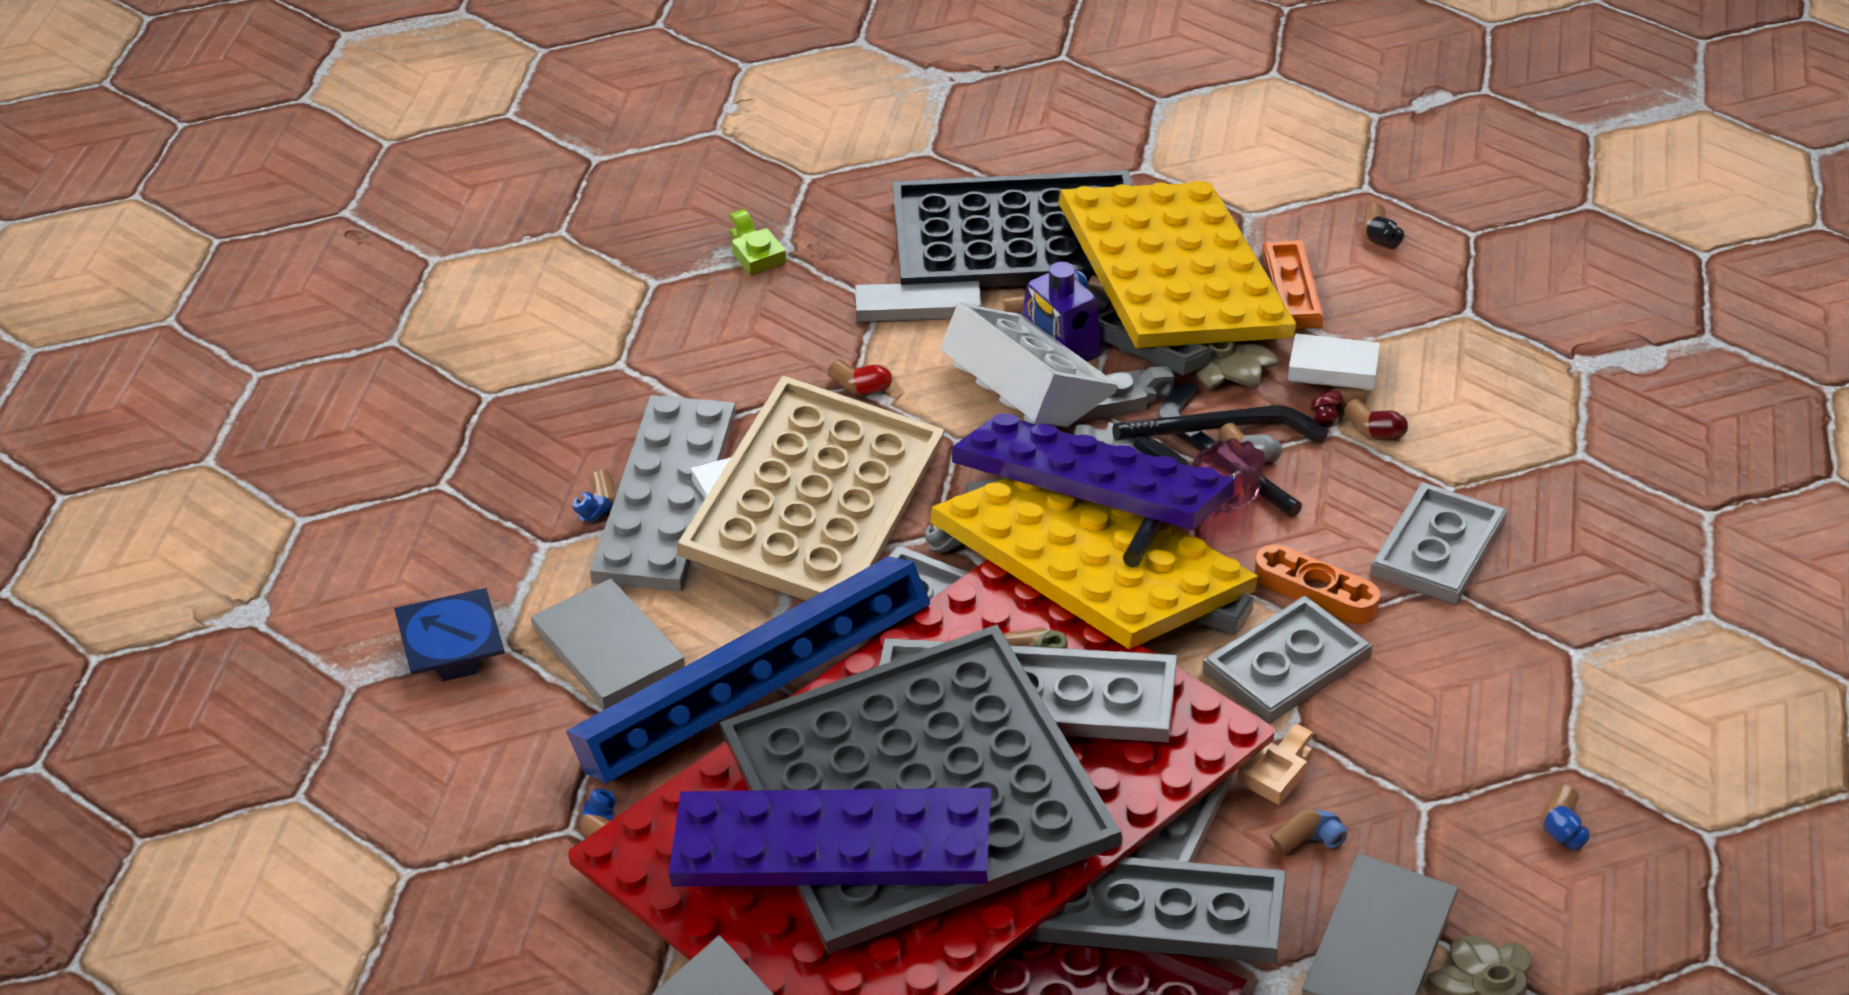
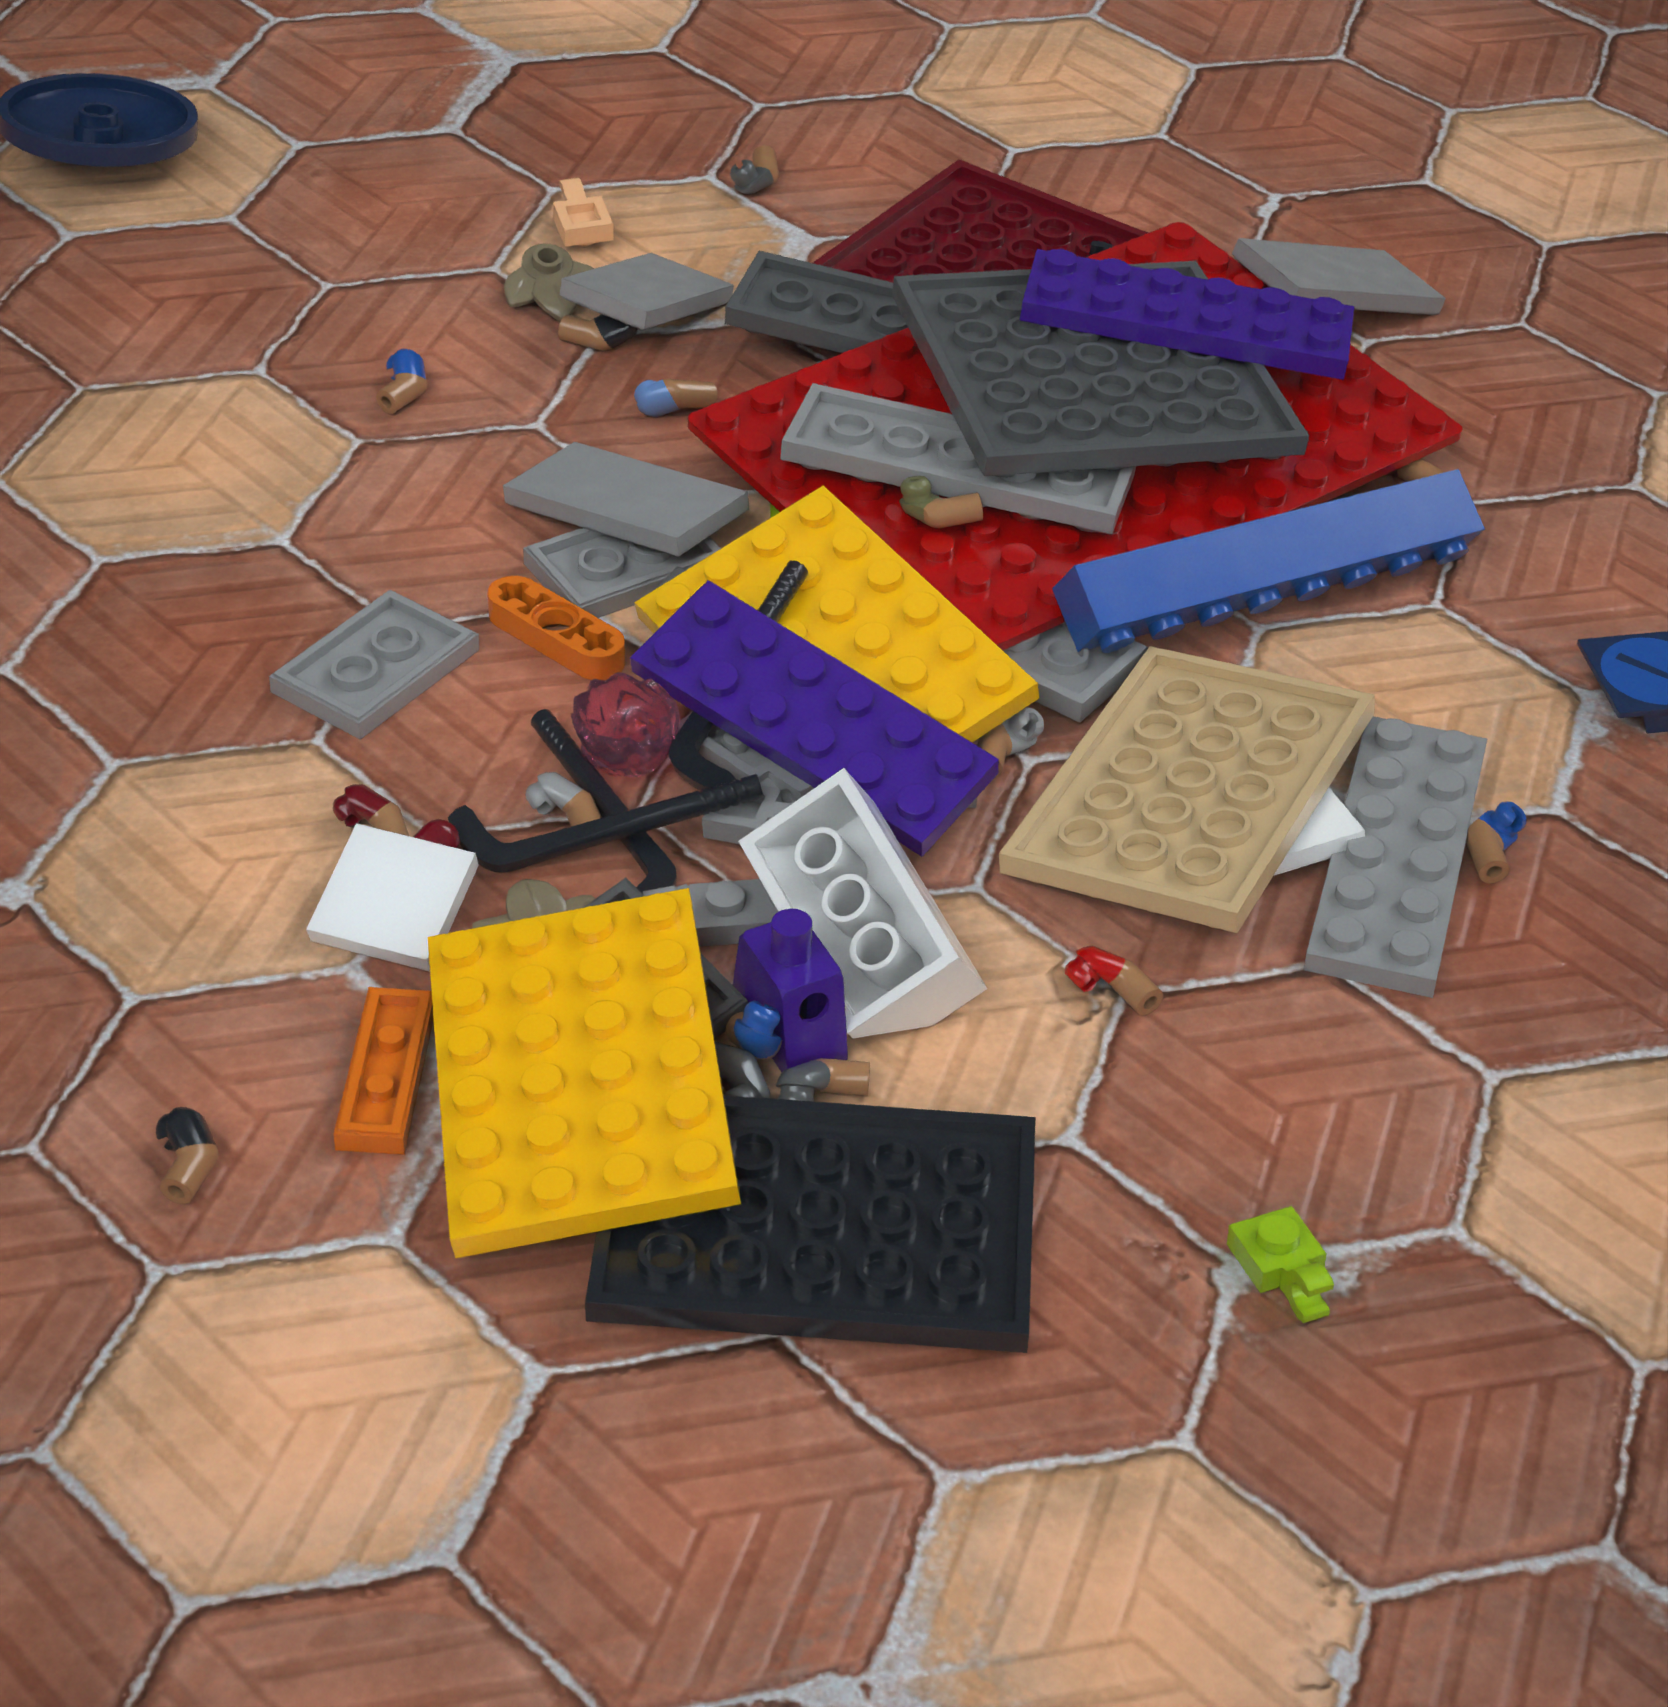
camera: 175 degrees left, 0 degrees up
light grey tile [531,578,685,709] -> none
tile [855,281,981,322] -> none
light nougat plate [1237,724,1313,805] -> none
none -> light grey tile [503,442,749,557]

